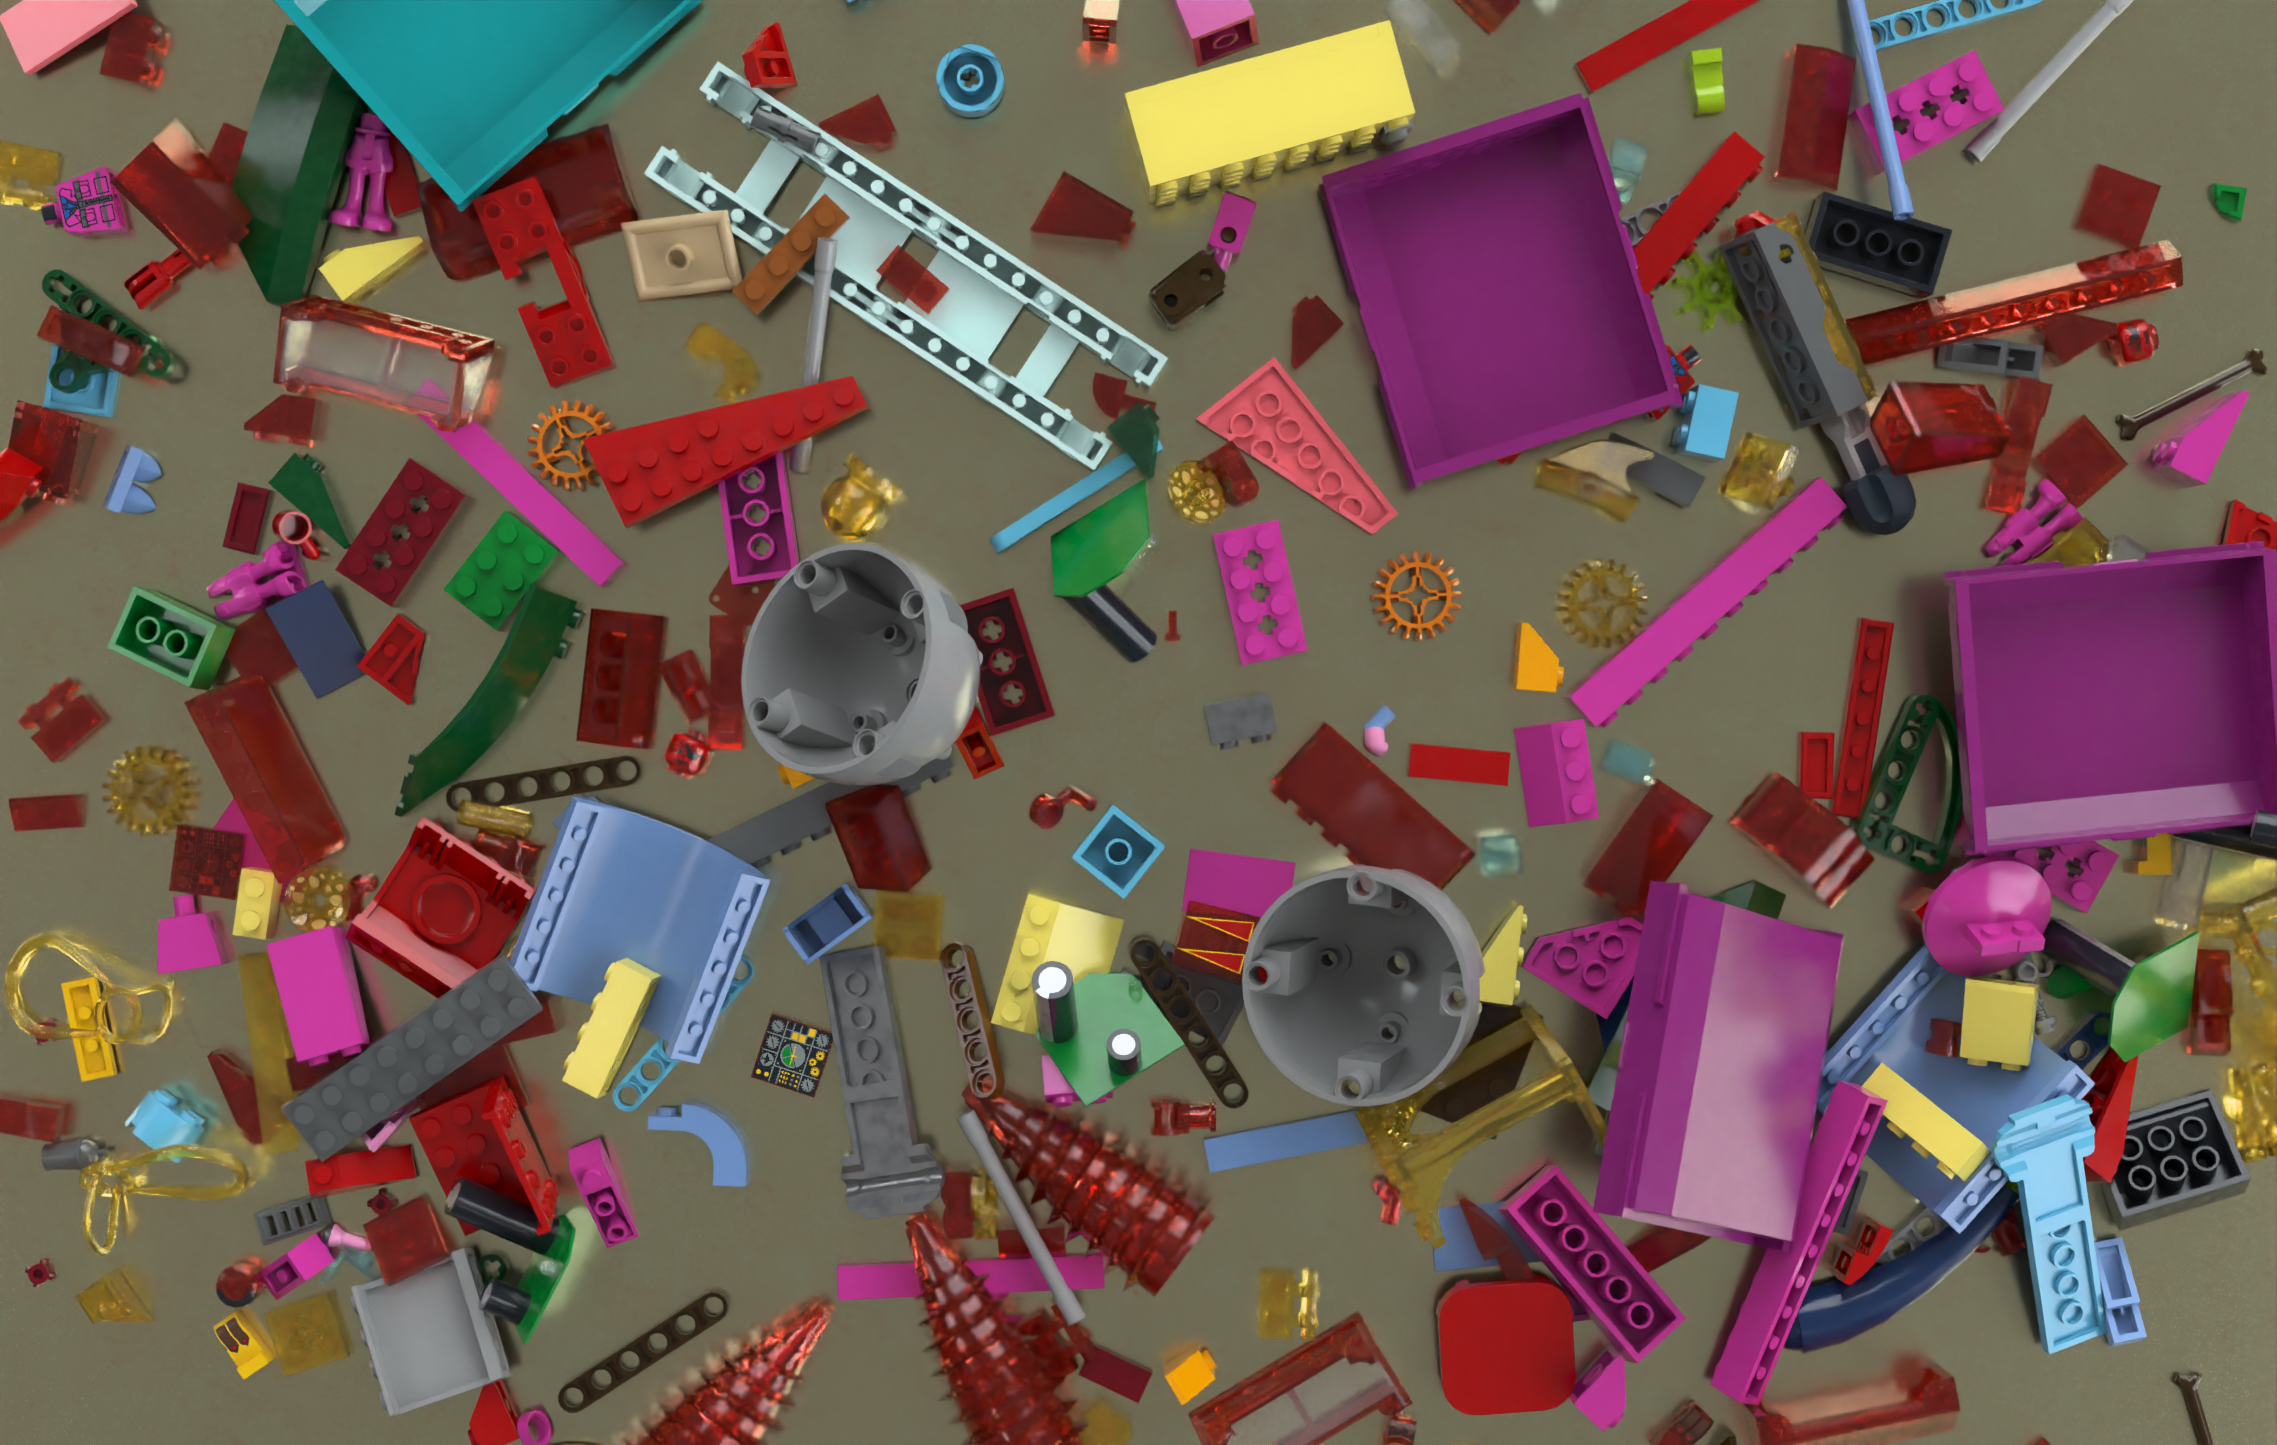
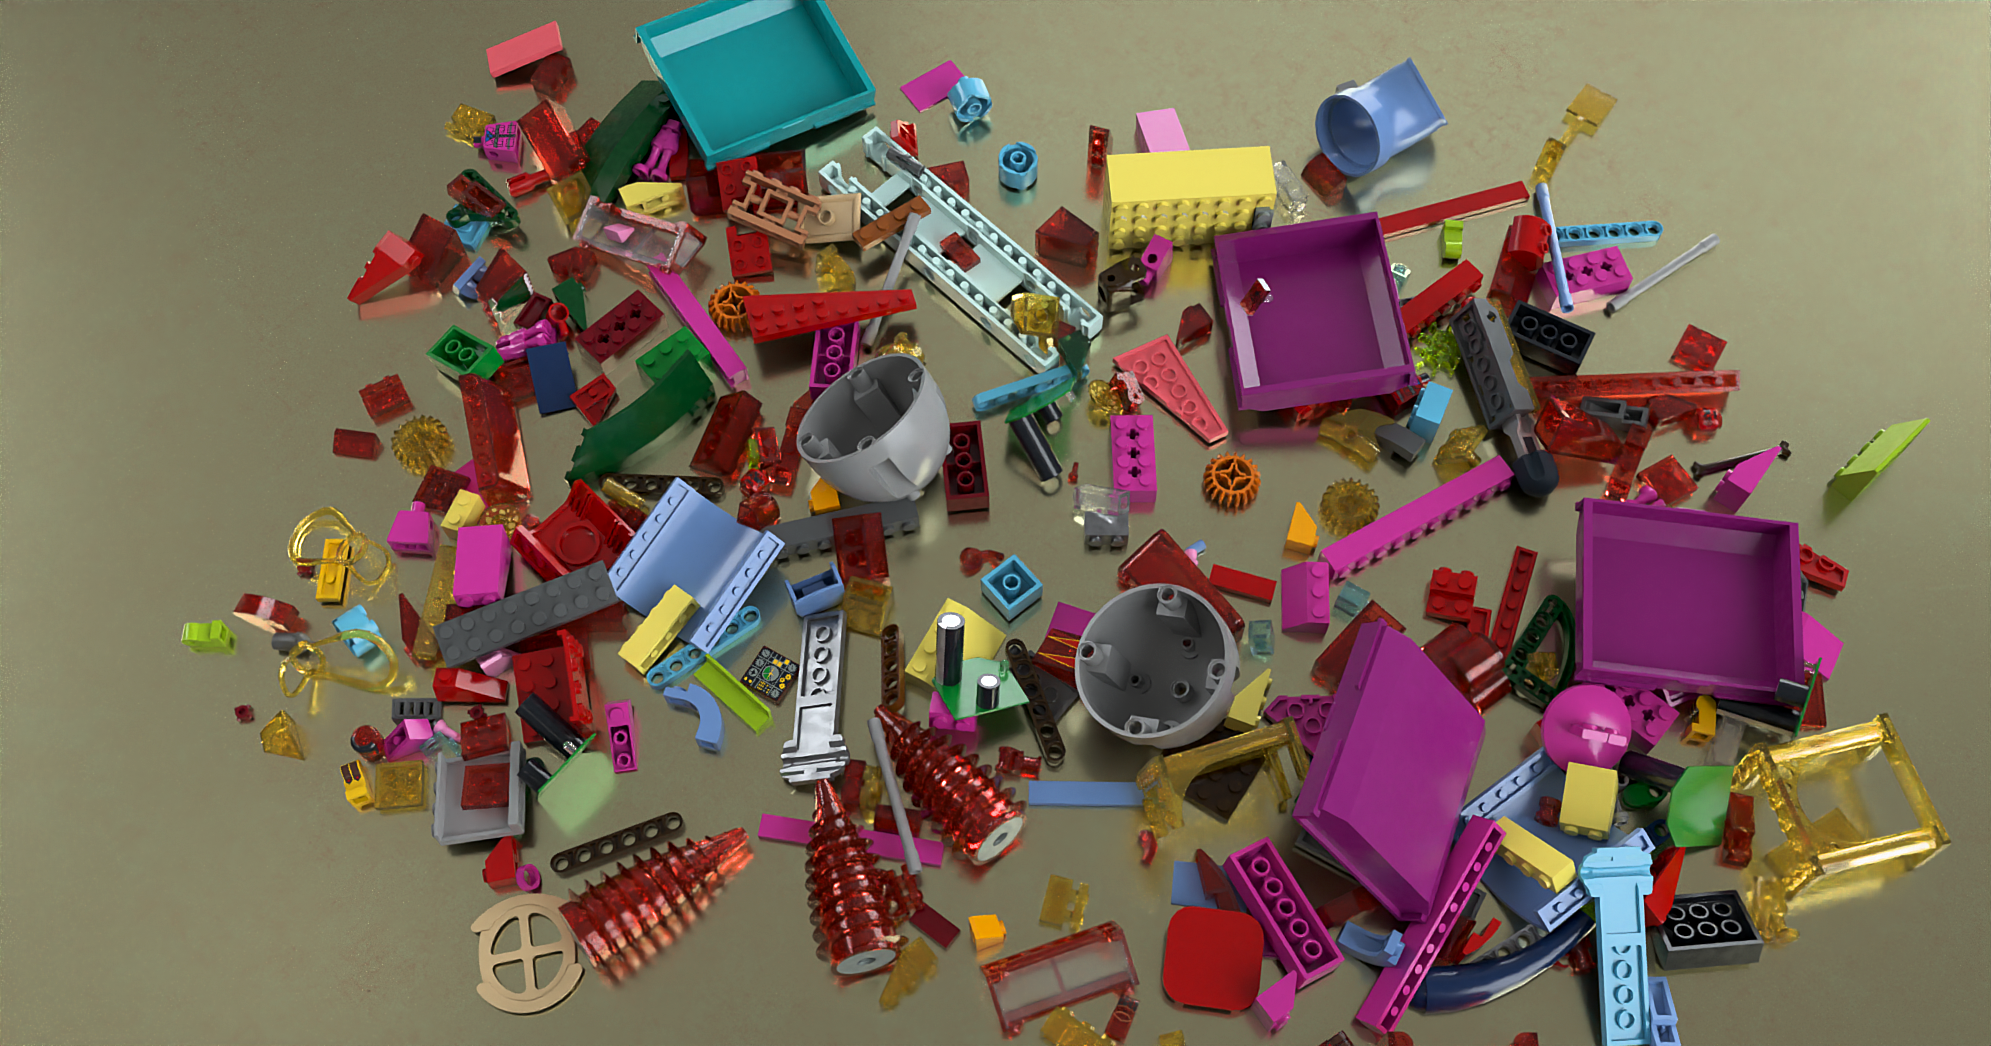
camera: 10 degrees right, 25 degrees down
red slope [955,703,1005,780] -> none
green tile [2210,183,2247,222] -> none
none -> clear red plate [461,762,510,810]
none -> clear red slope [475,248,535,323]
none -> clear yellow slope [546,171,591,225]
none -> bright pink slope [603,223,634,243]
none -> lime panel [693,653,773,734]
none -> nougat fence [727,170,822,250]
none -> clear red brick [737,490,780,531]
none -> clear neon green tile [745,439,759,468]
none -> clear yellow slope [1010,292,1060,339]
none -> clear brick [1073,483,1130,516]
none -> clear red piece [1240,278,1273,316]
none -> medium blue arch [1335,921,1405,967]
none -> red plate [1426,567,1478,623]
none -> clear red tile [1437,915,1476,962]
none -> red brick [1508,215,1552,271]
none -> clear yellow piece [1527,652,1560,681]

